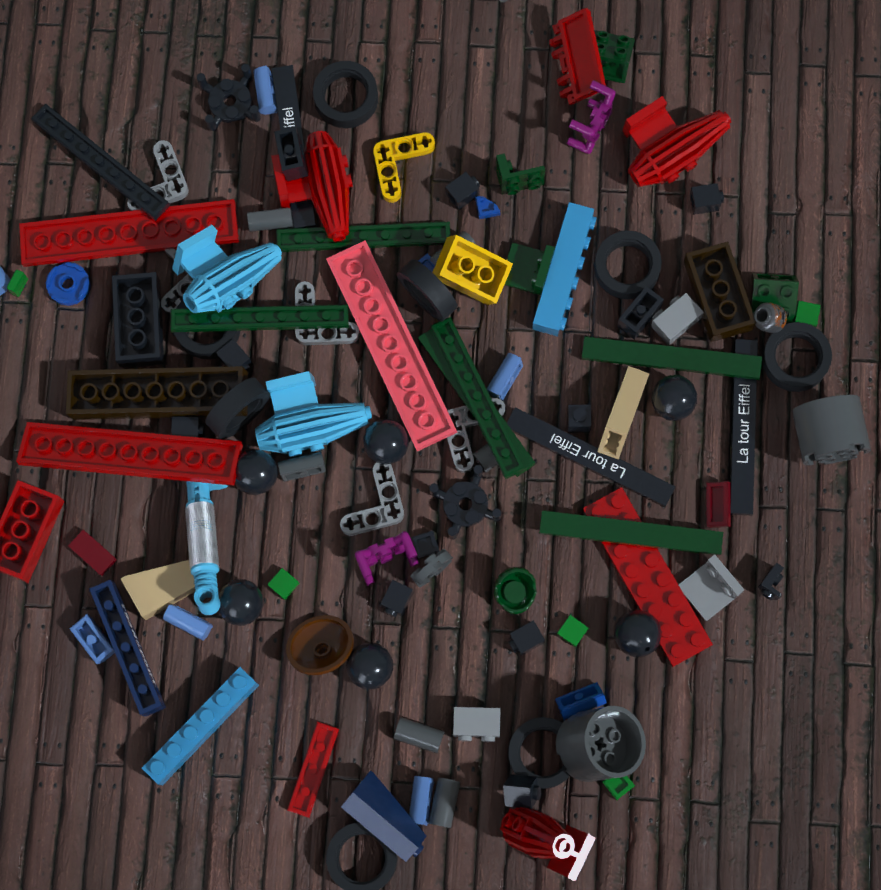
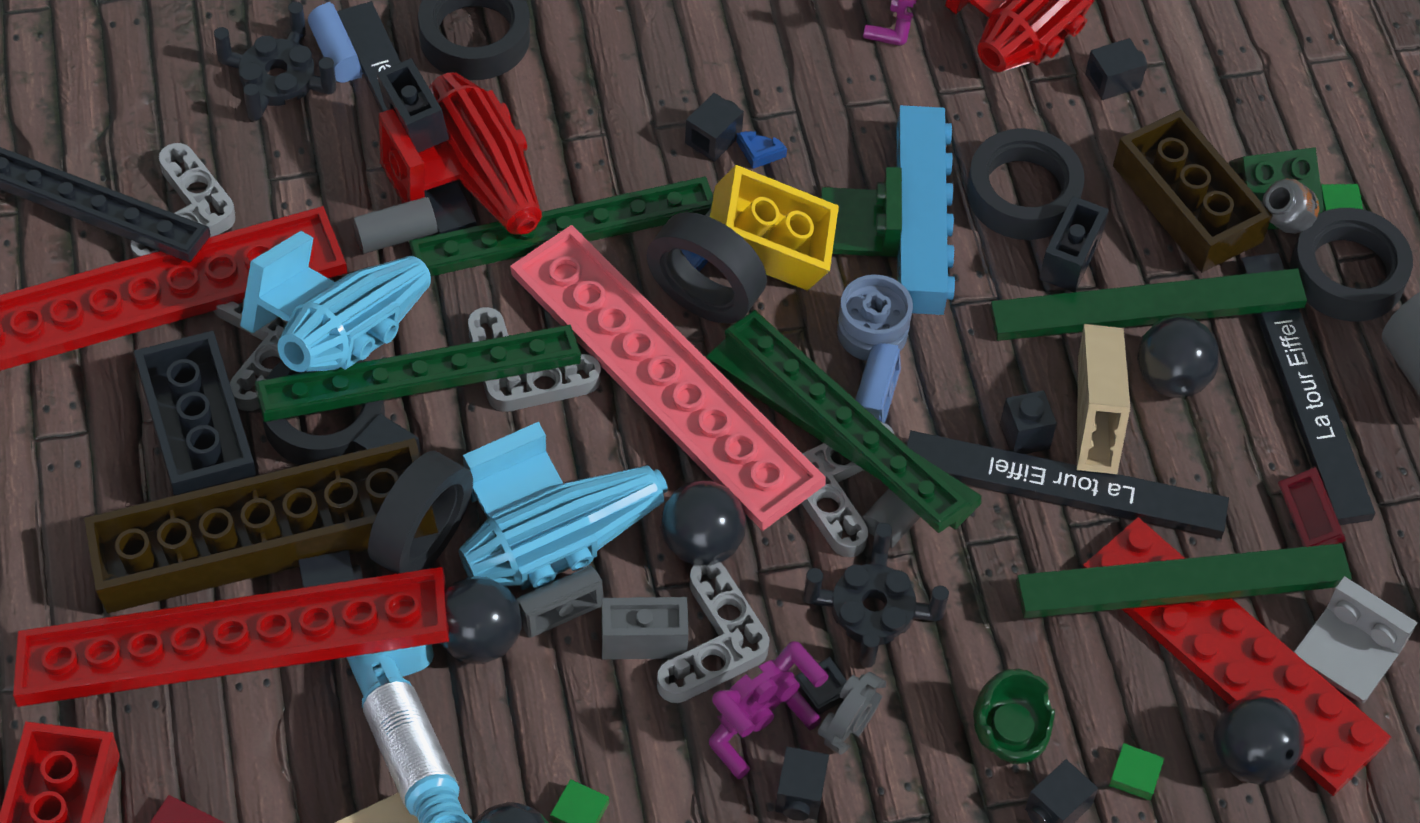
camera: 25 degrees left, 20 degrees down
blue tile [46,262,90,306] -> none
yellow beam [373,133,435,203] -> none
dark green bracket [496,153,545,195] -> none
light grey brick [651,293,704,346] -> none
none -> dark grey panel [601,597,688,660]
none -> sand blue wheel [837,274,913,361]

